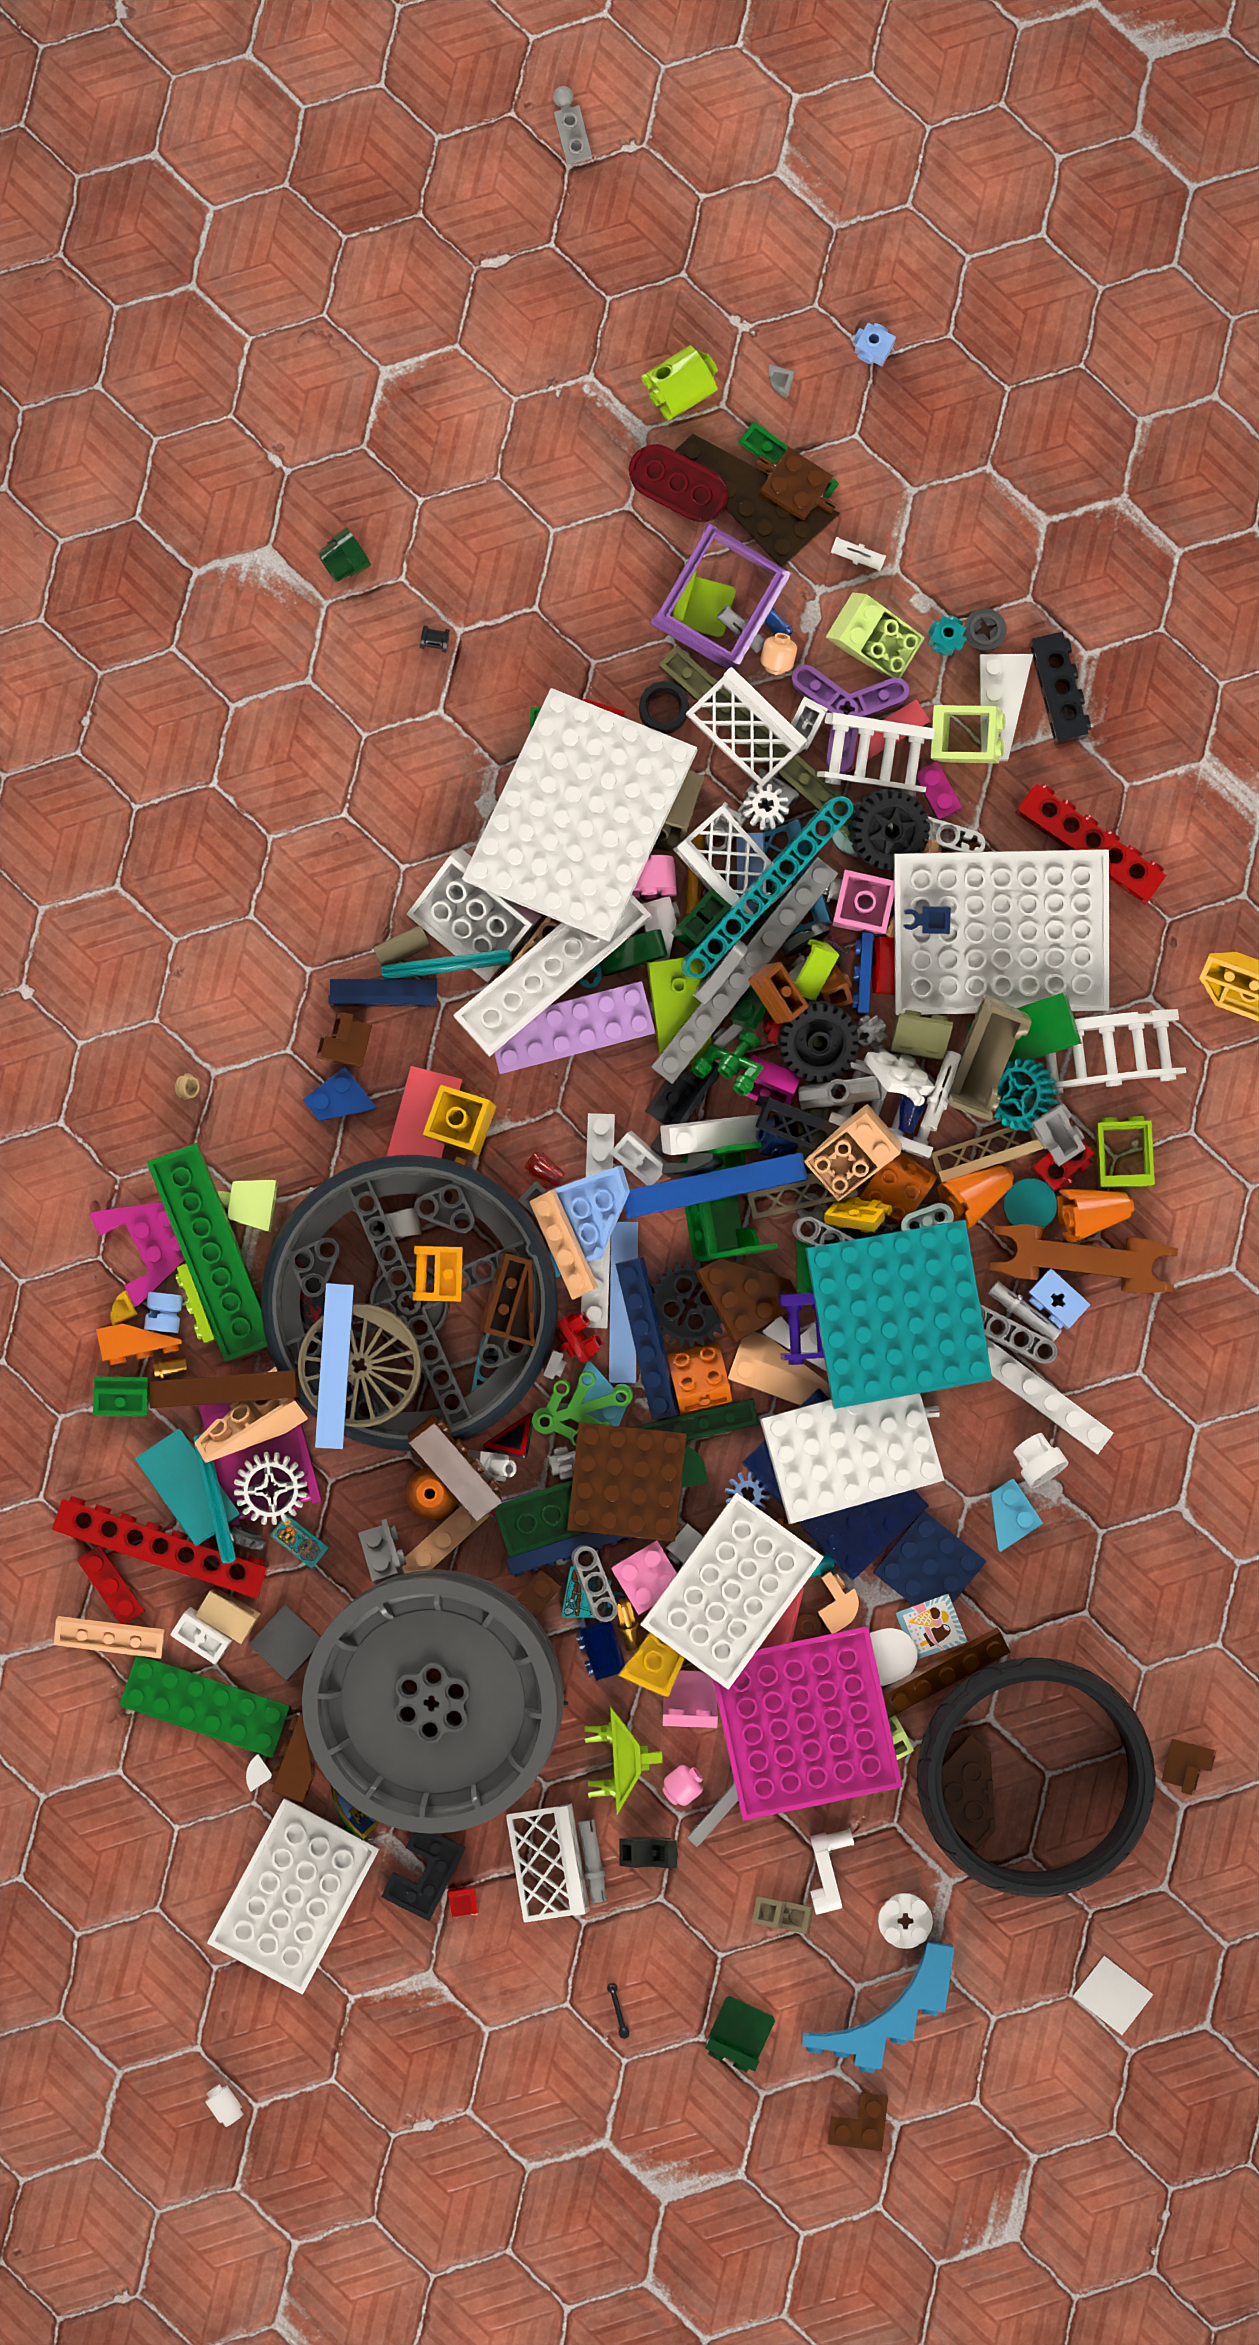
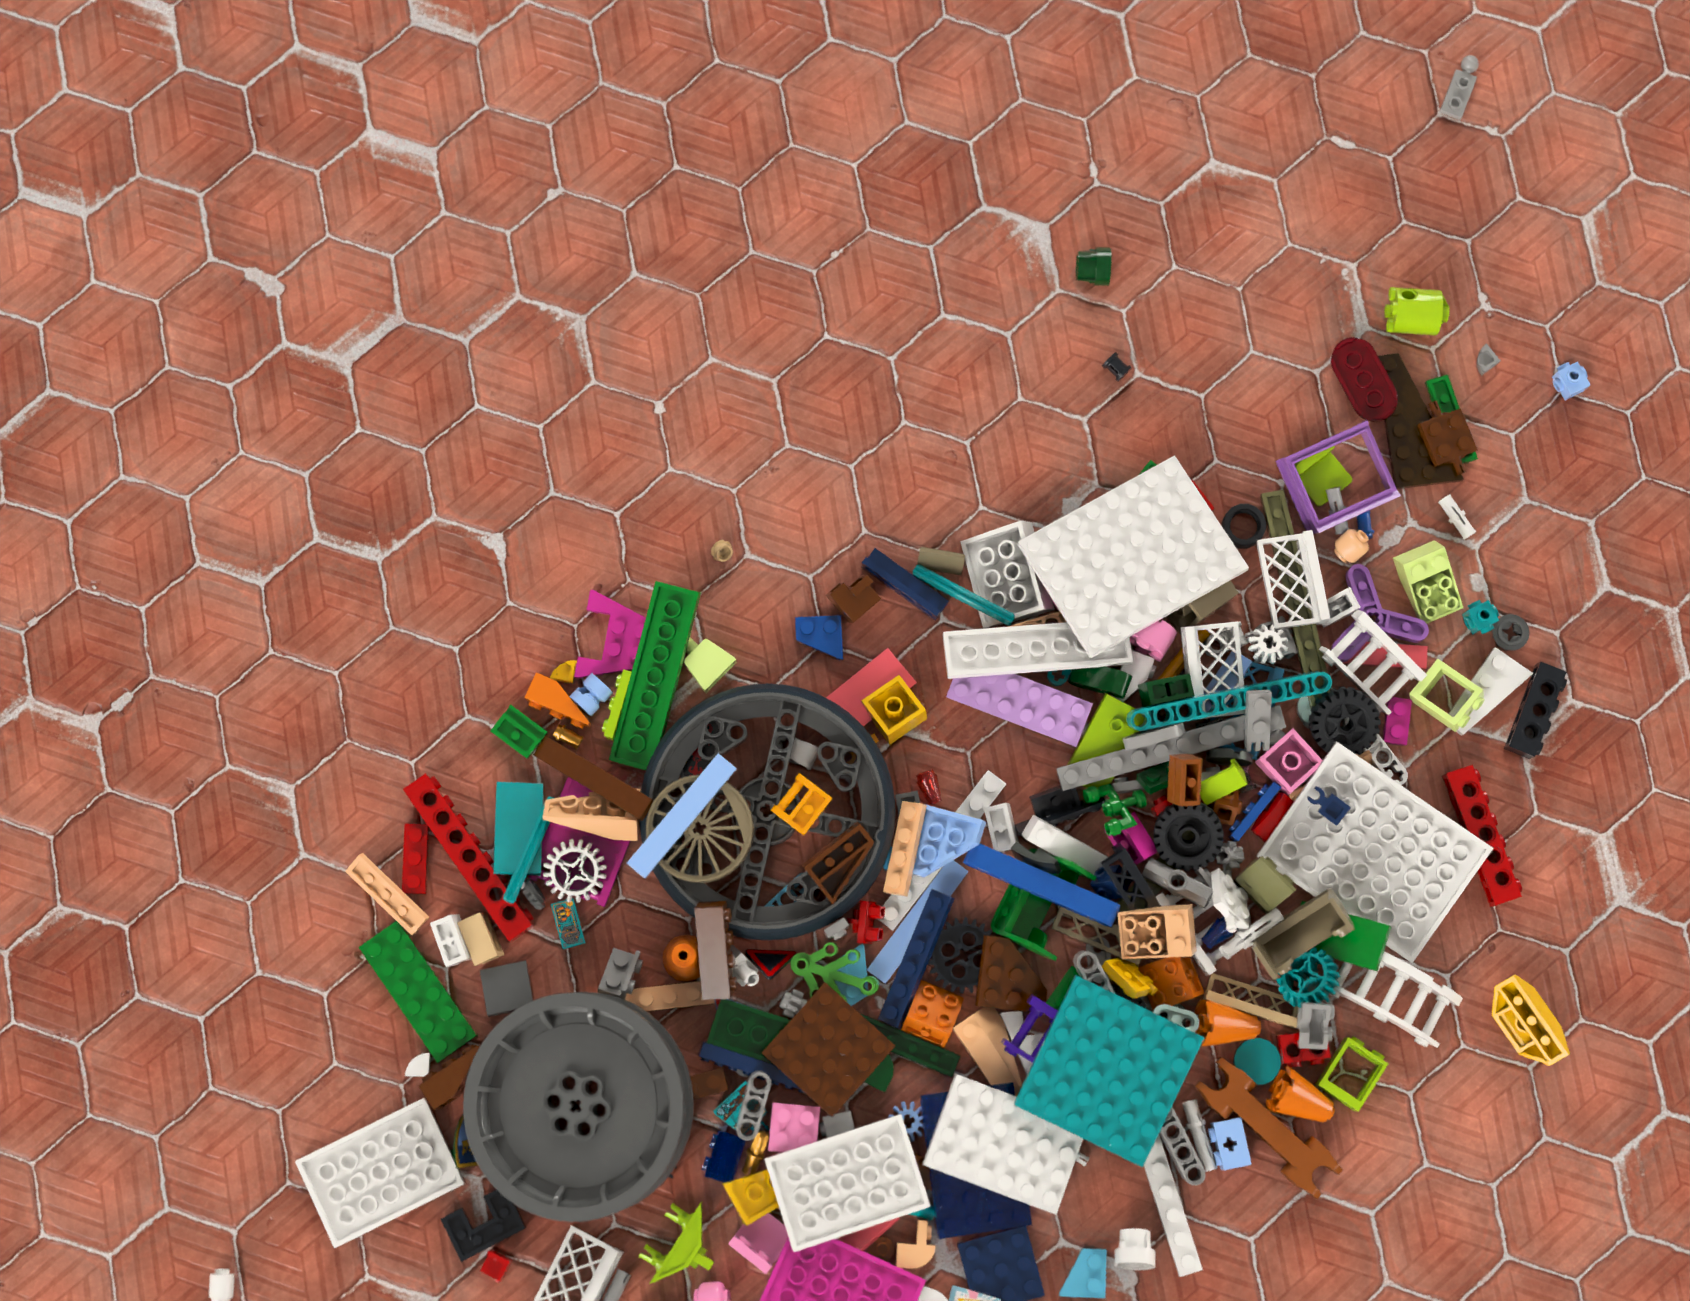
camera: 35 degrees right, 5 degrees down
none -> light grey hinge [1244,690,1272,752]

